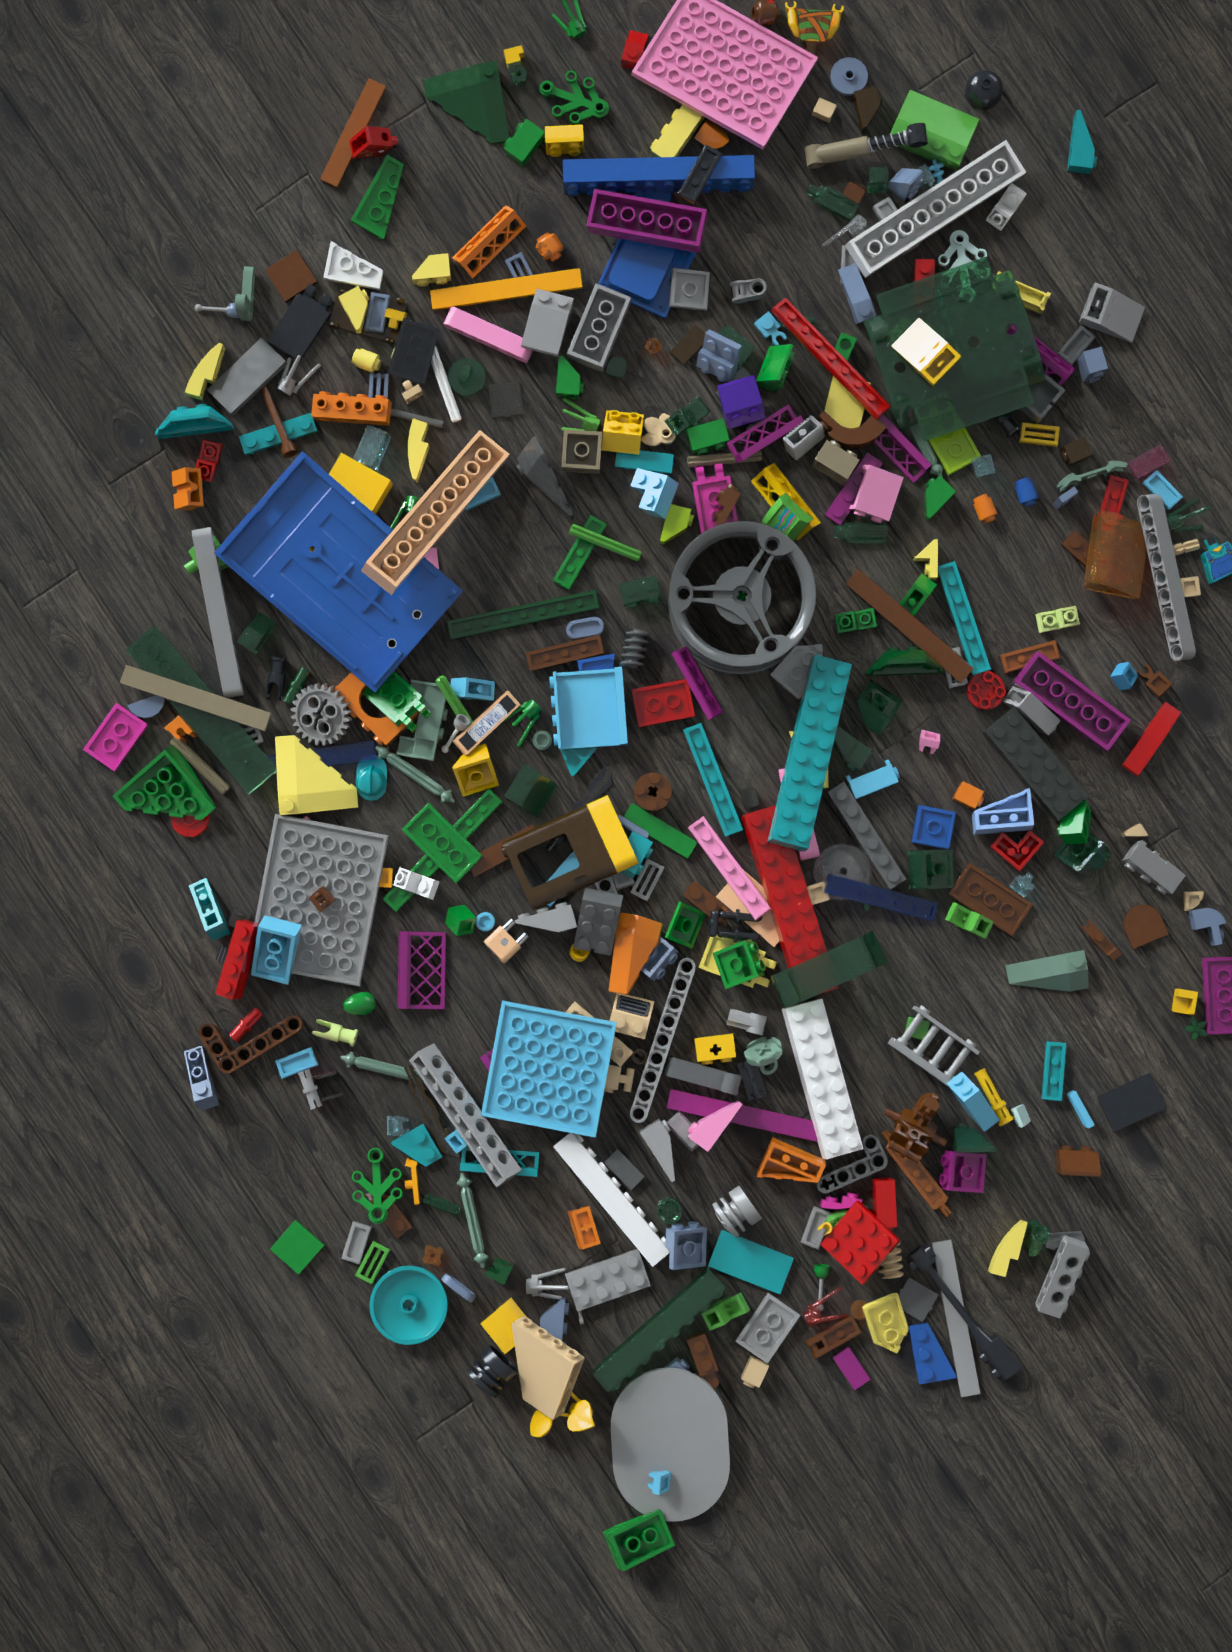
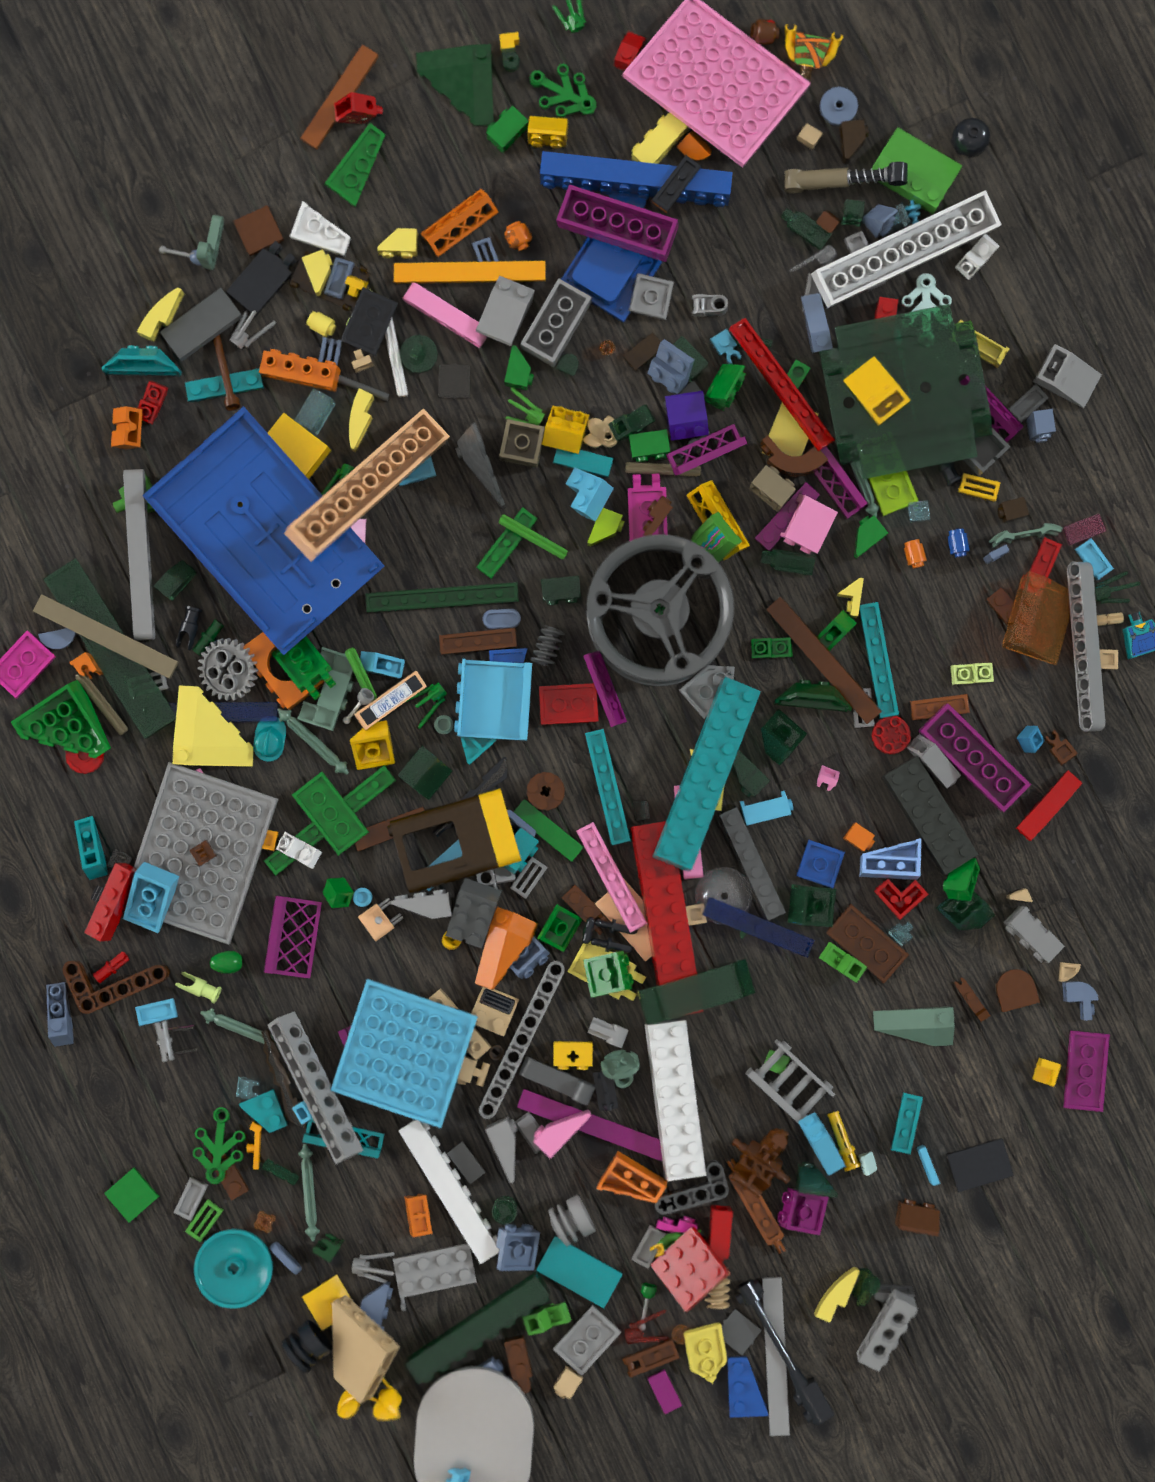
camera: 10 degrees right, 0 degrees up
light grey brick [783,416,825,460] -> none
teal slope [1067,110,1097,174] -> none
dark green plant [1184,1017,1207,1040] -> none

